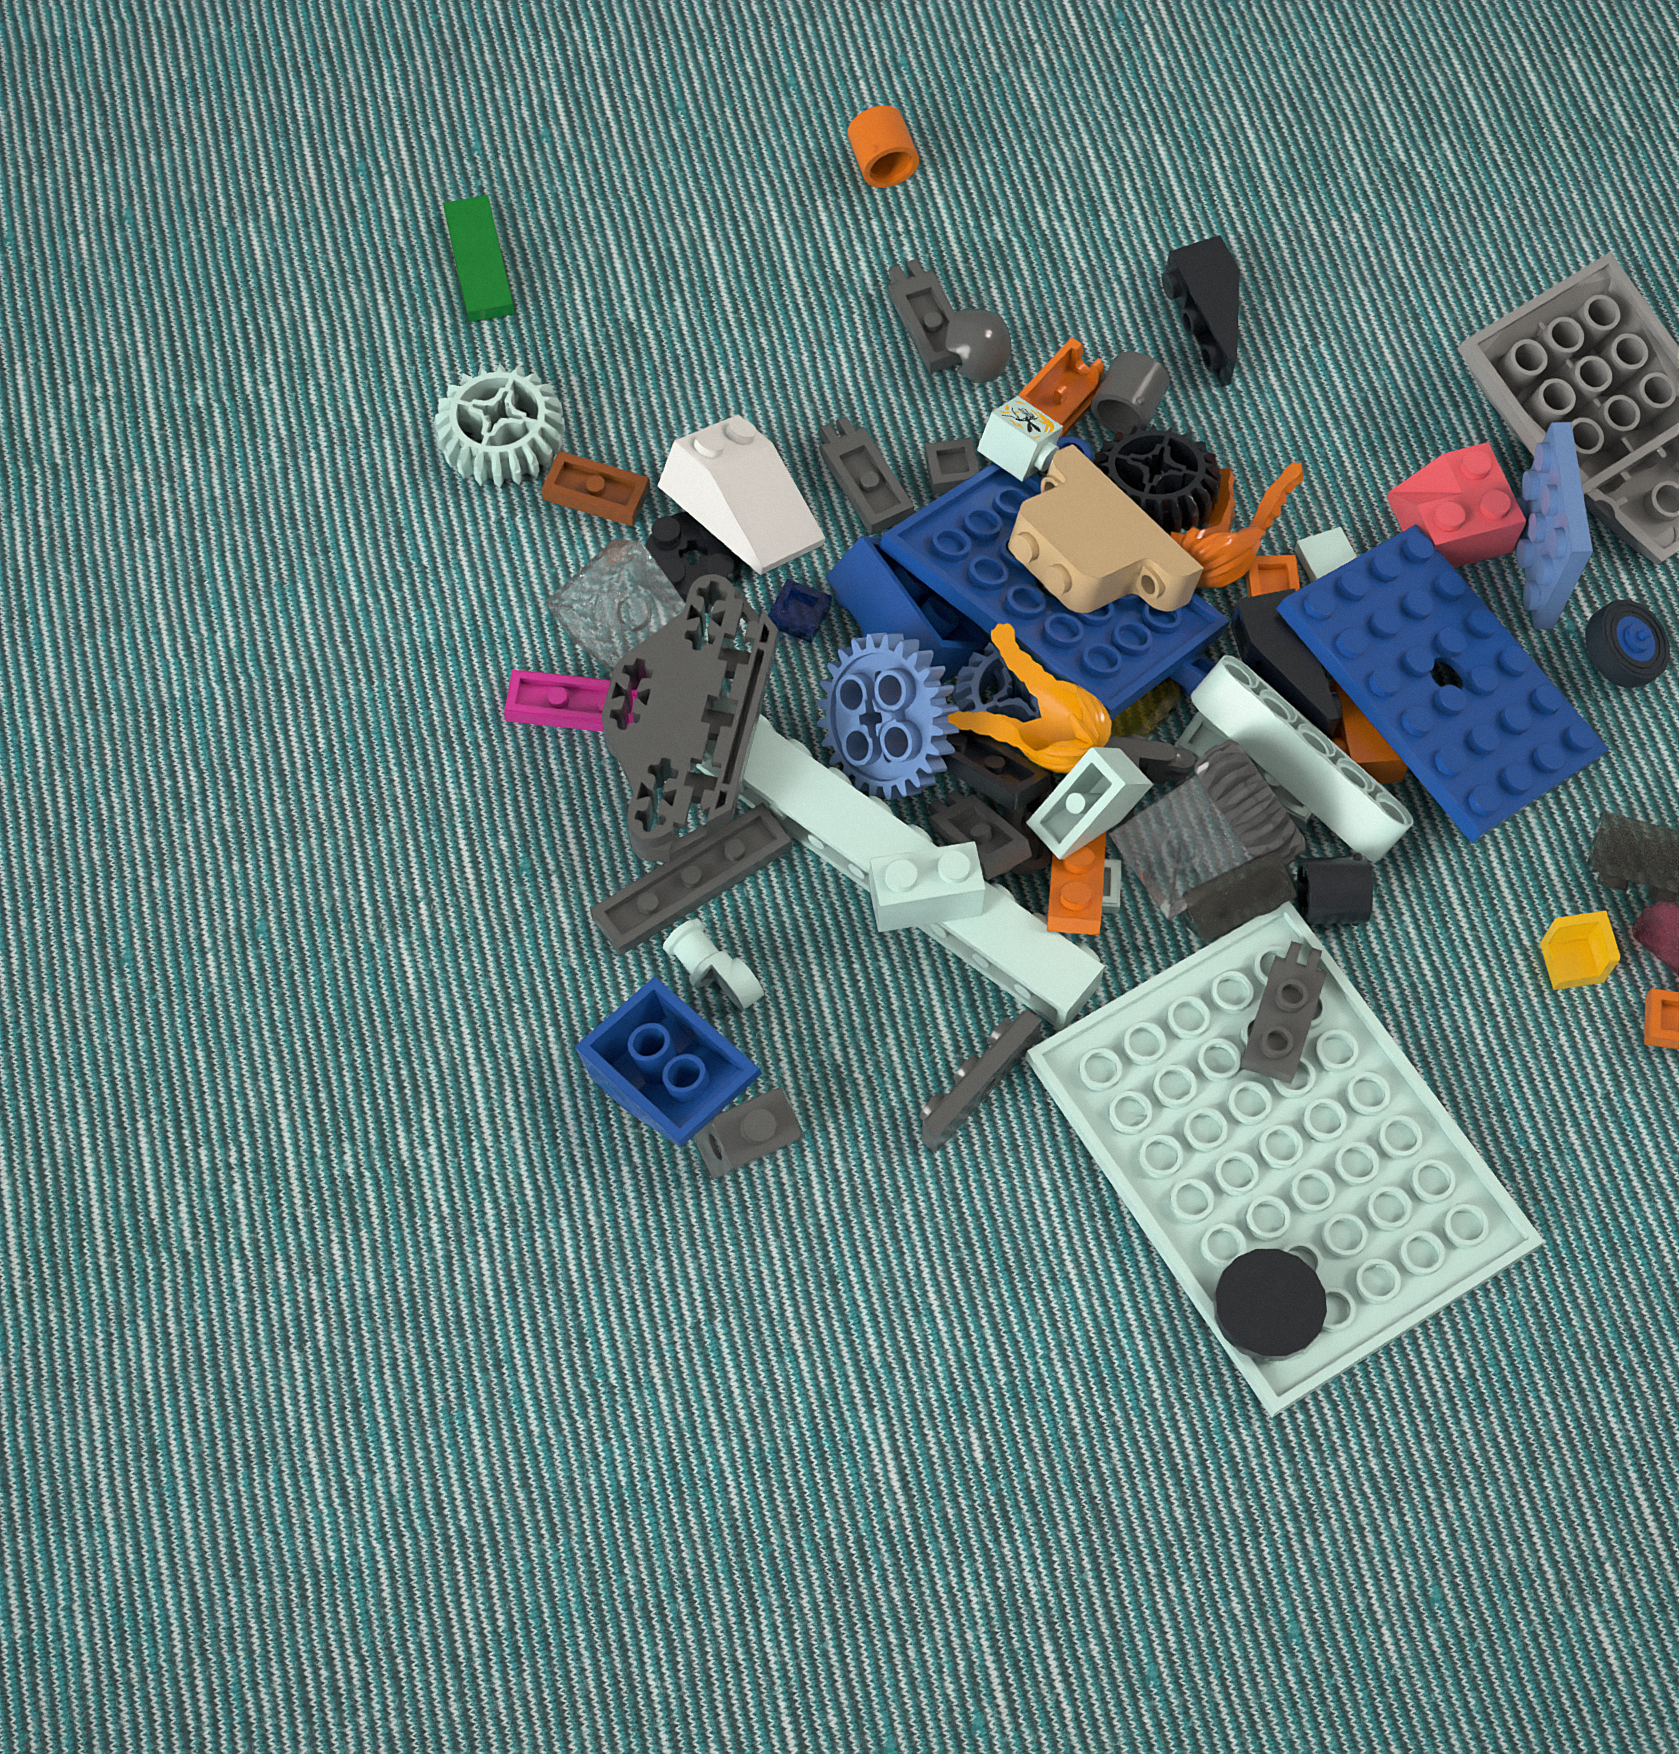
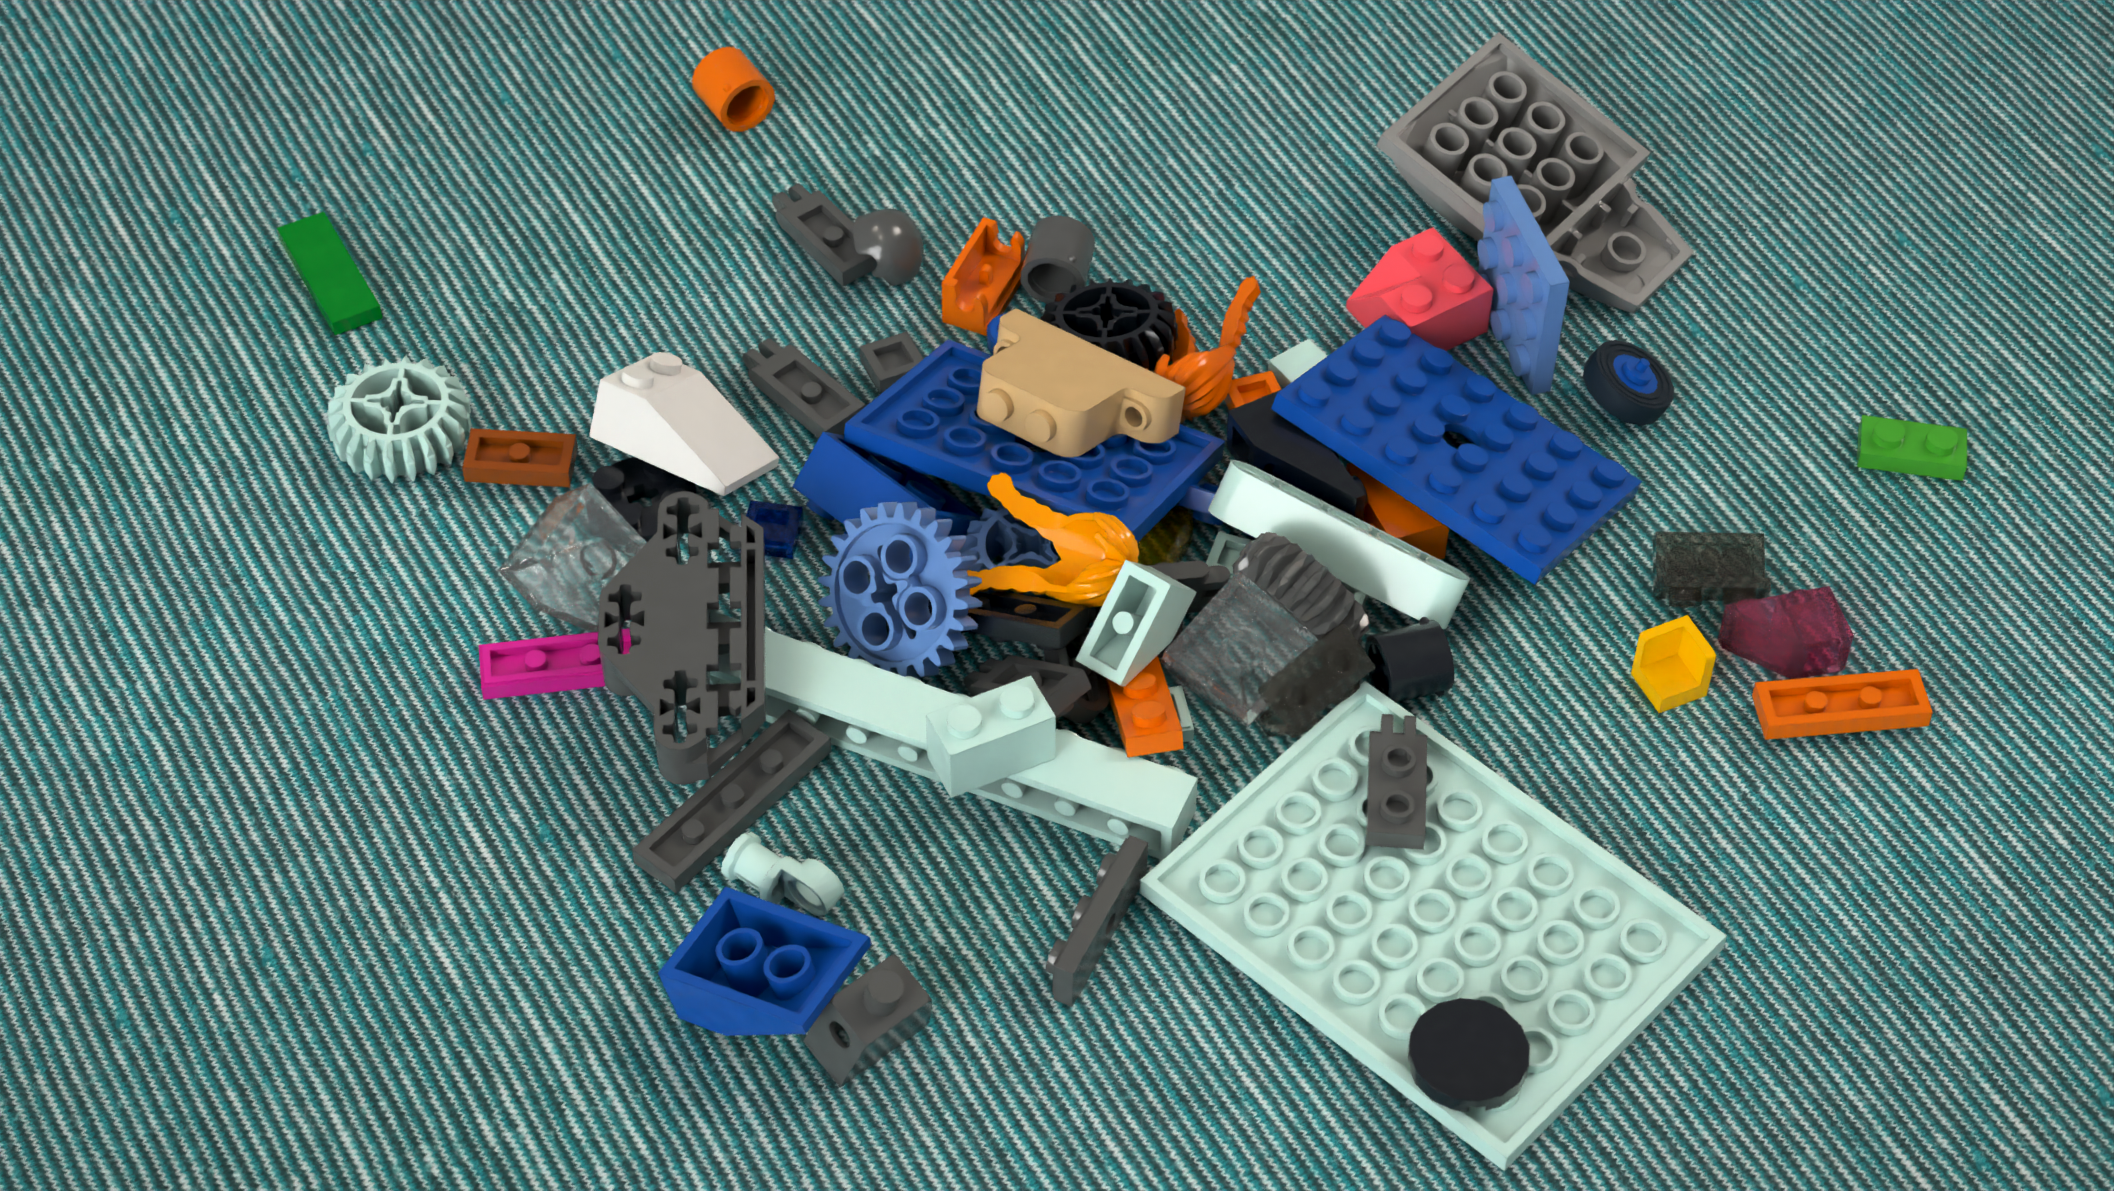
camera: 15 degrees left, 15 degrees down
light aqua brick [977,396,1063,481] -> none
black slope [1162,235,1240,387] -> none

